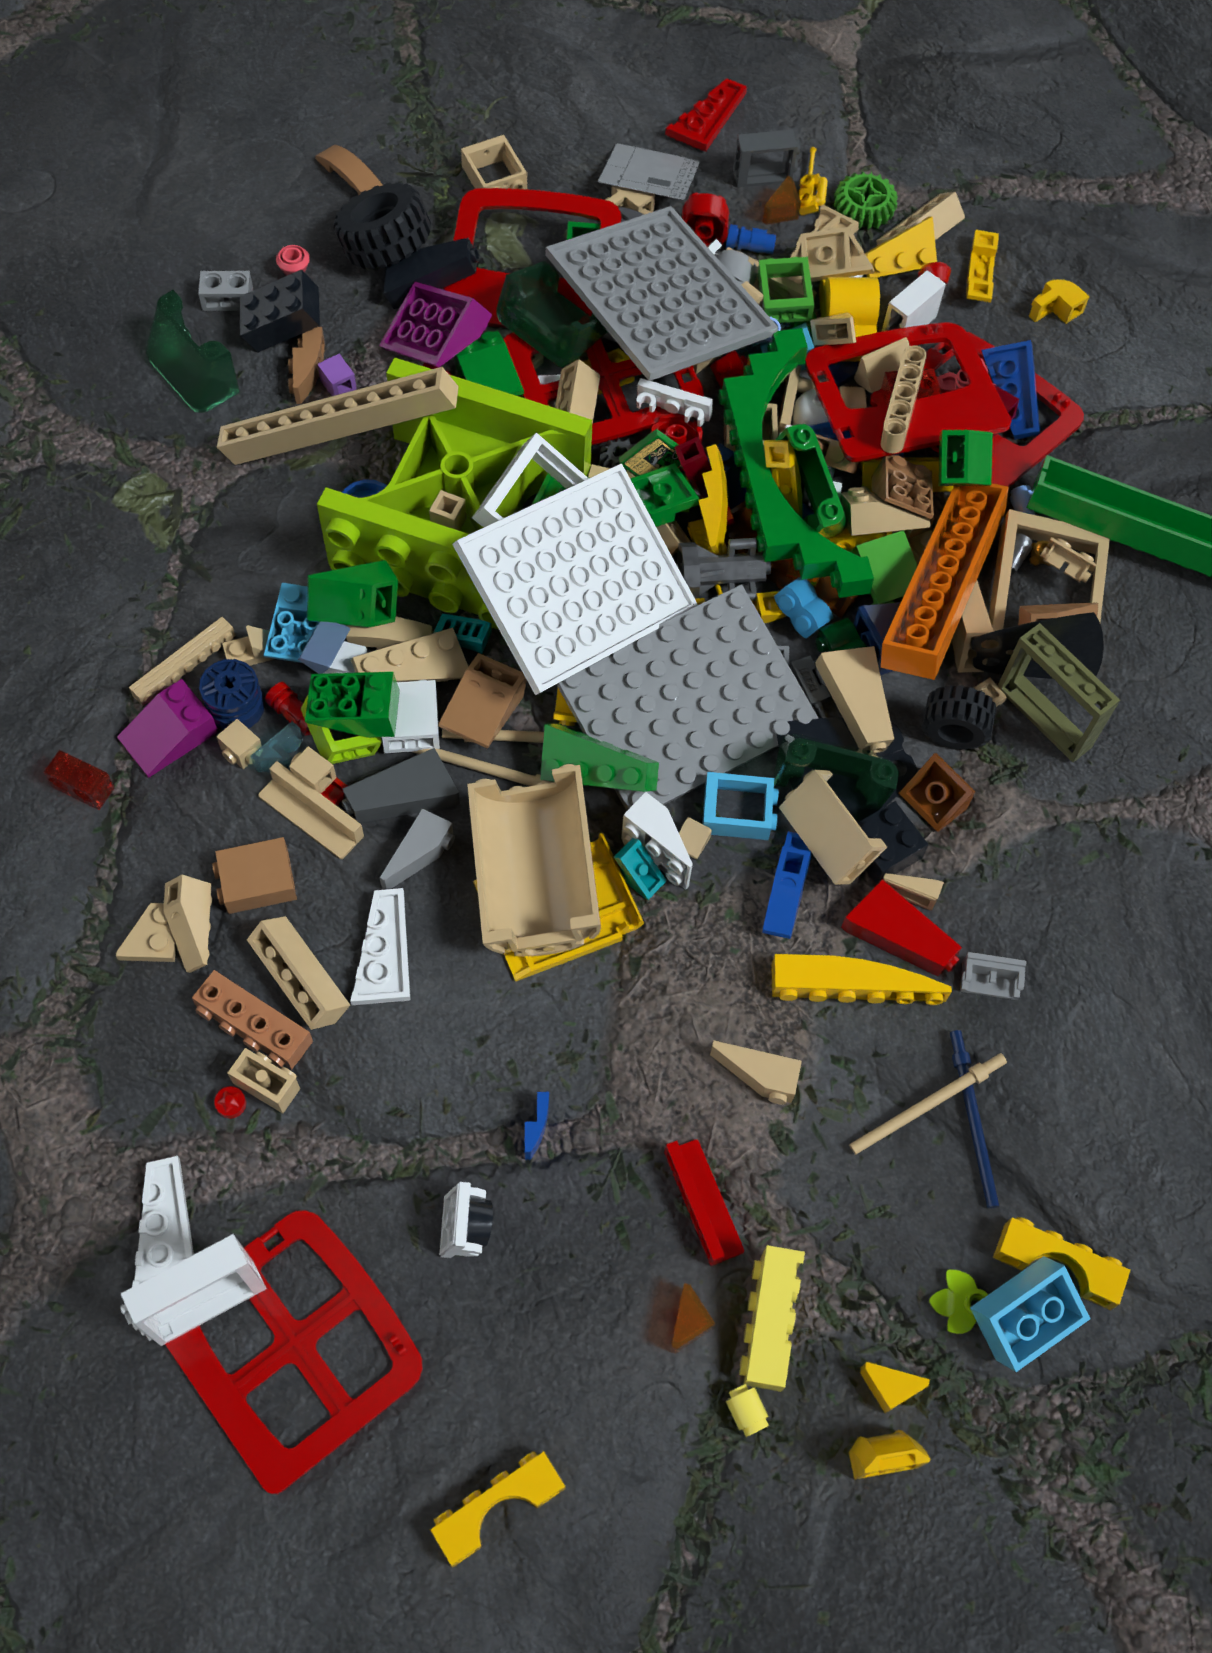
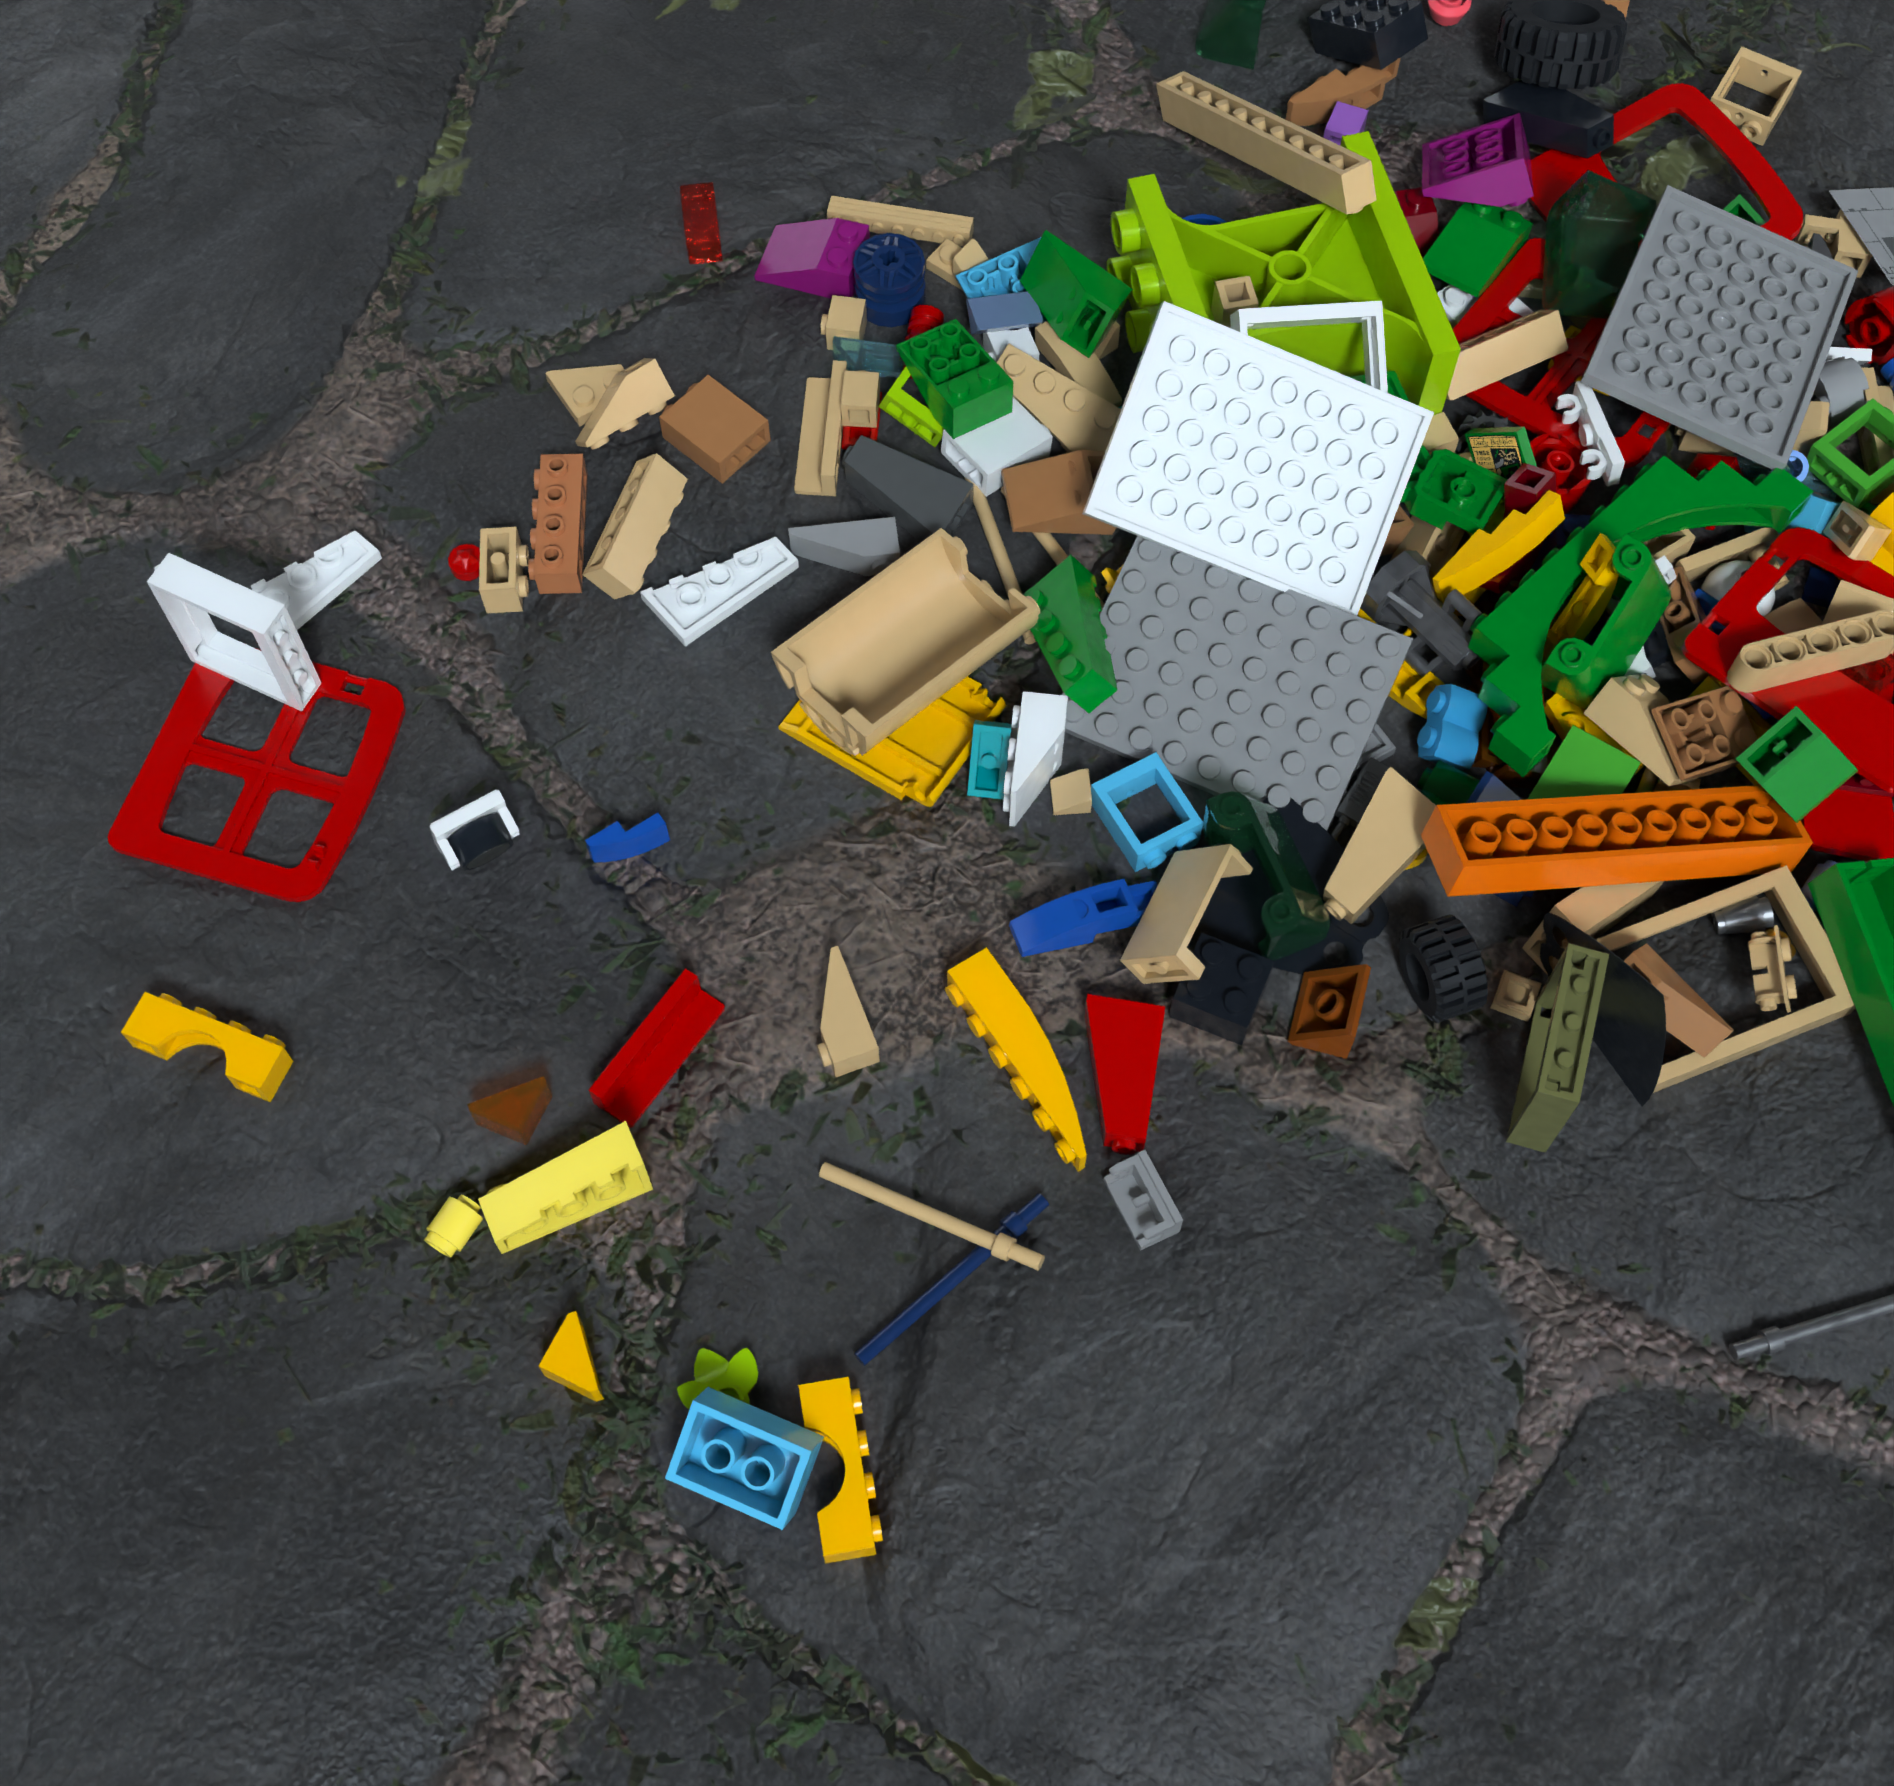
camera: 60 degrees right, 0 degrees up
yellow slope [849,1430,930,1480] -> none
tan slope [883,873,944,910] -> none

